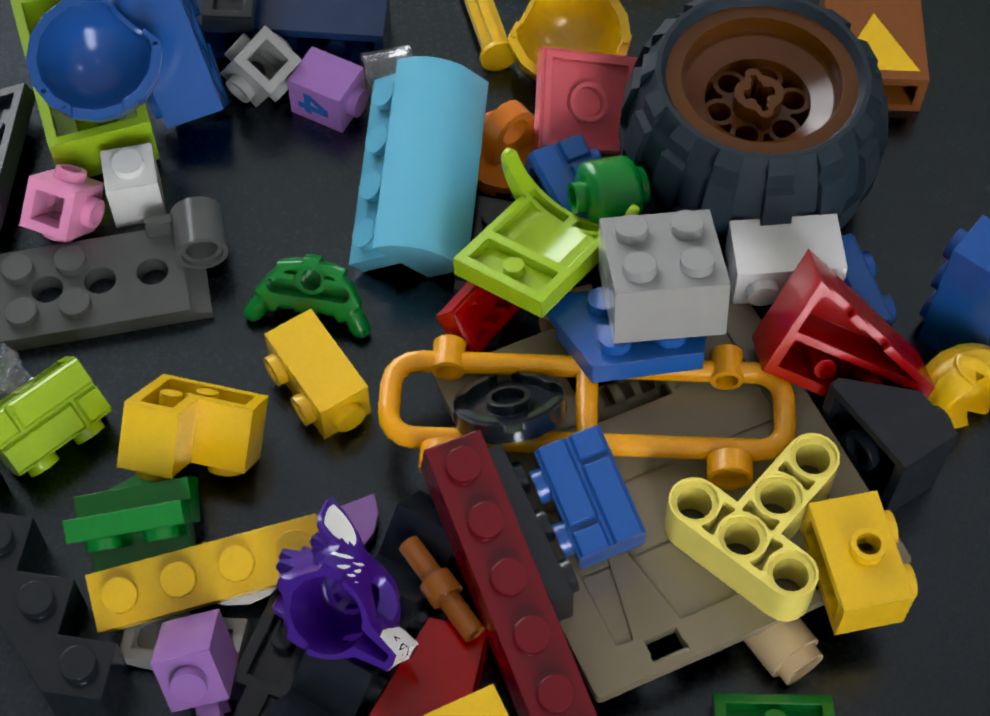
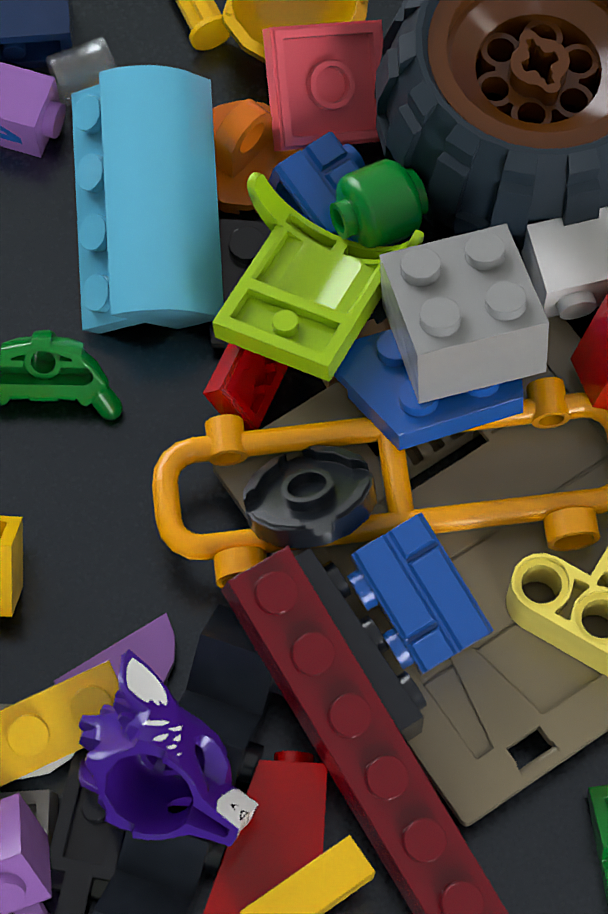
camera: 10 degrees left, 10 degrees up
yellow brick [263,308,371,439] -> none
dark orange bar [399,536,485,642] -> none

